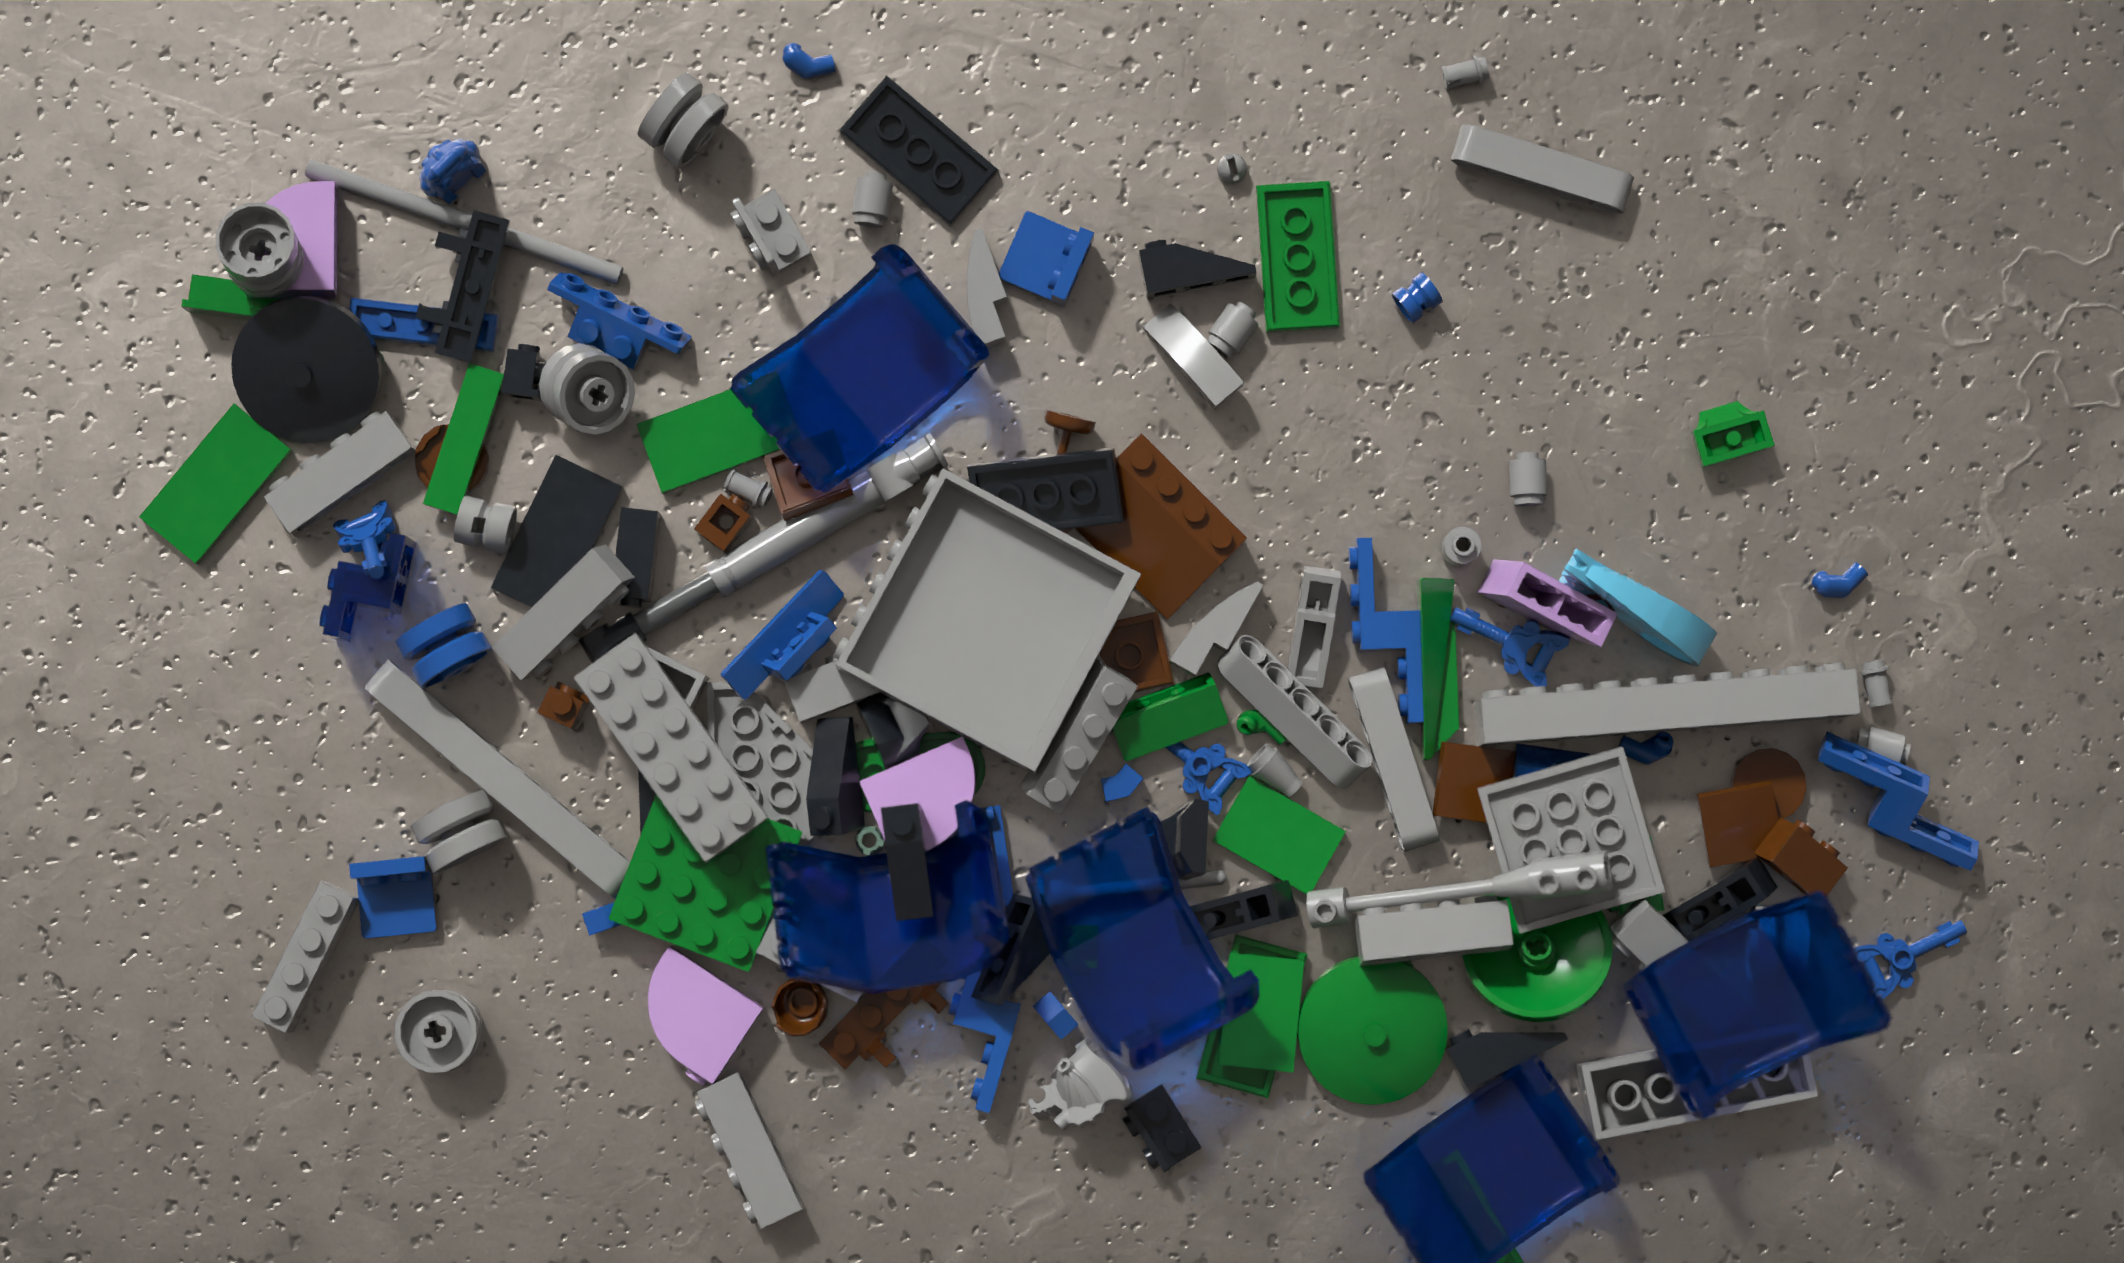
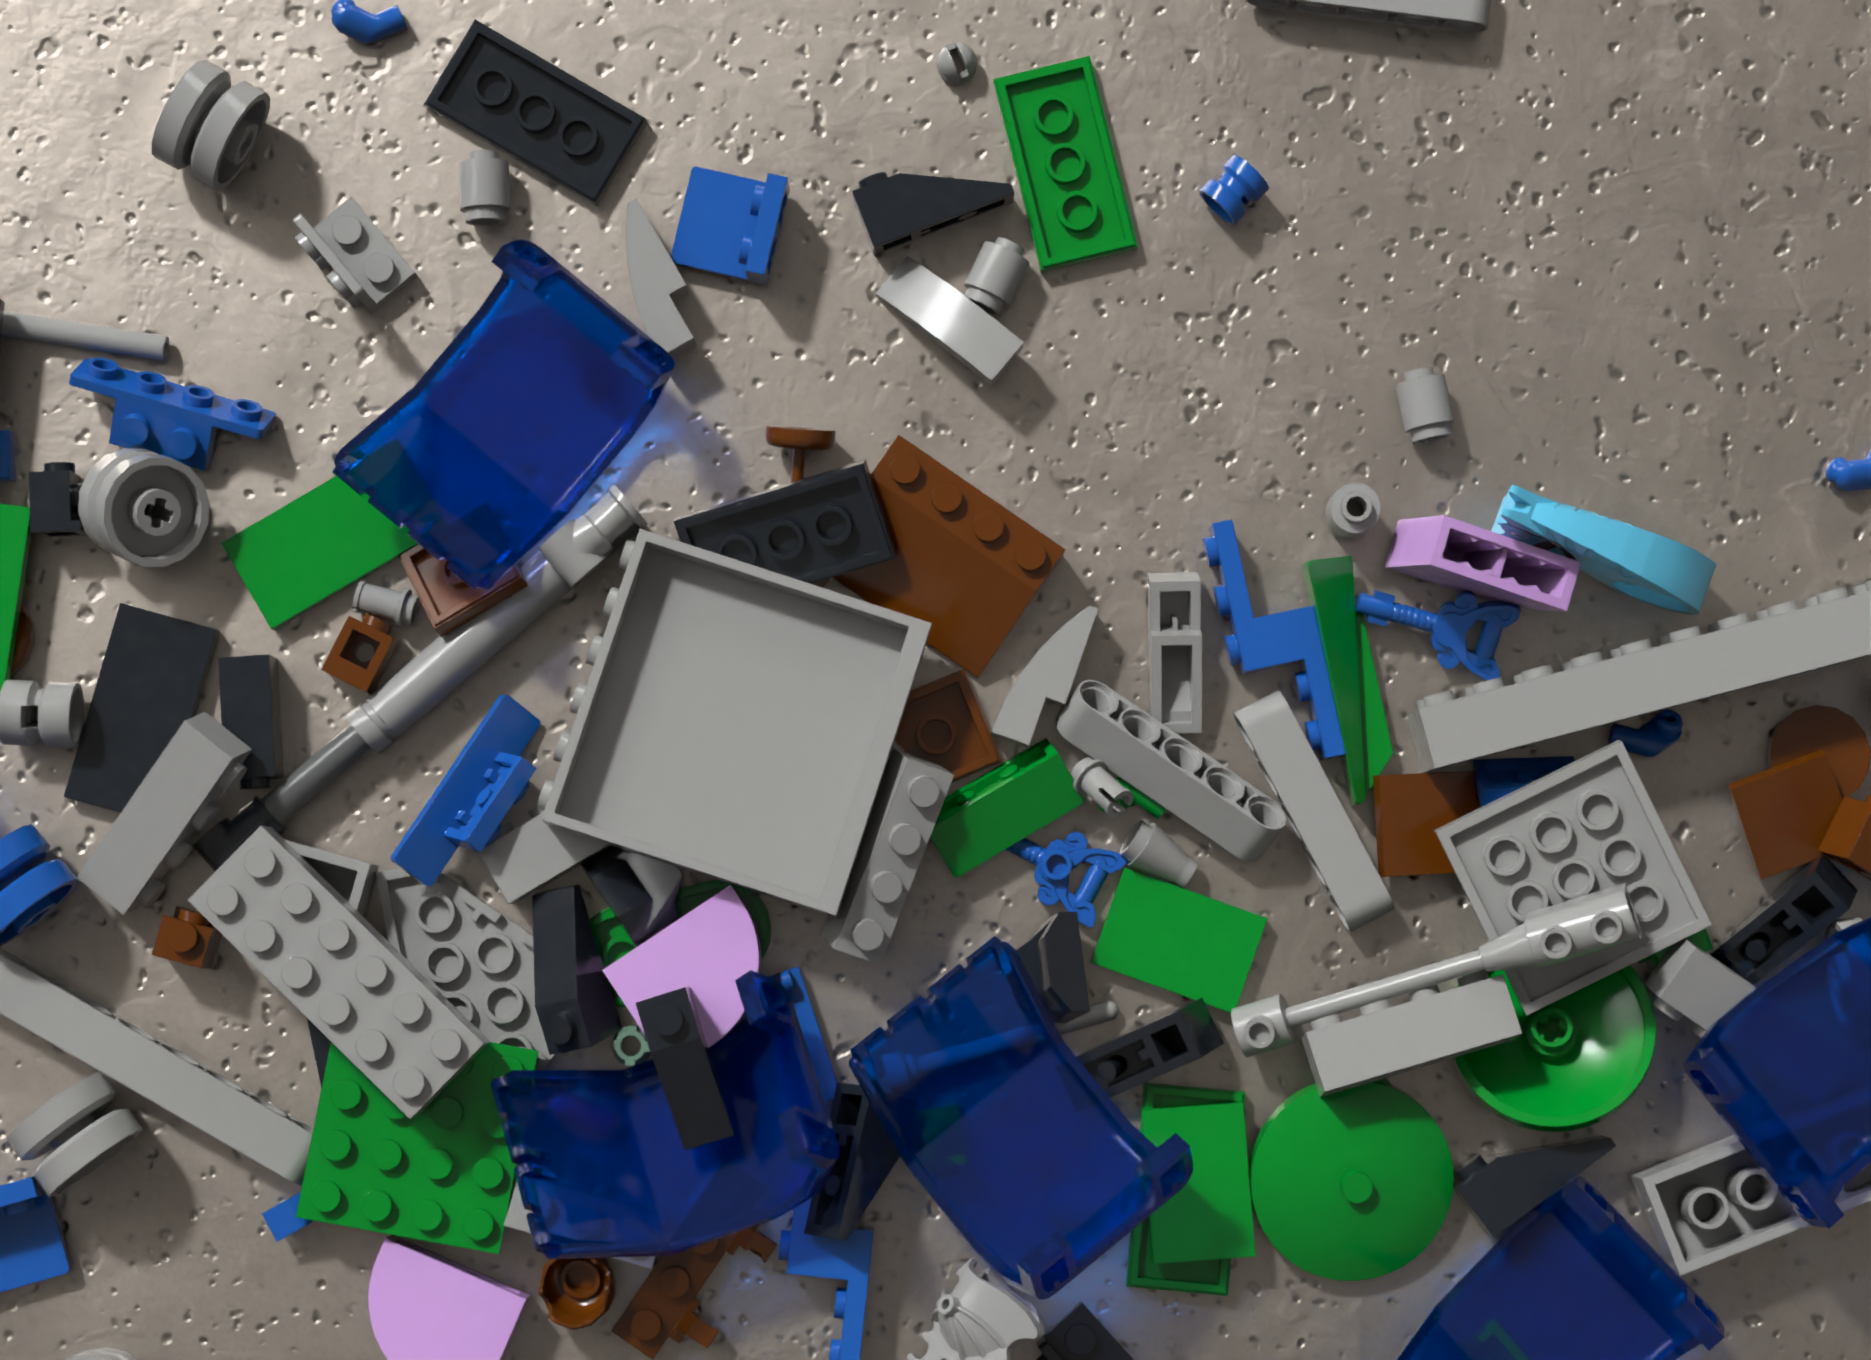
camera: 10 degrees left, 0 degrees up
blue piece [1032,991,1079,1040] -> none
blue piece [1101,764,1144,802] -> none
green slope [1691,401,1775,468] -> none
none -> light grey pin [1071,757,1133,818]

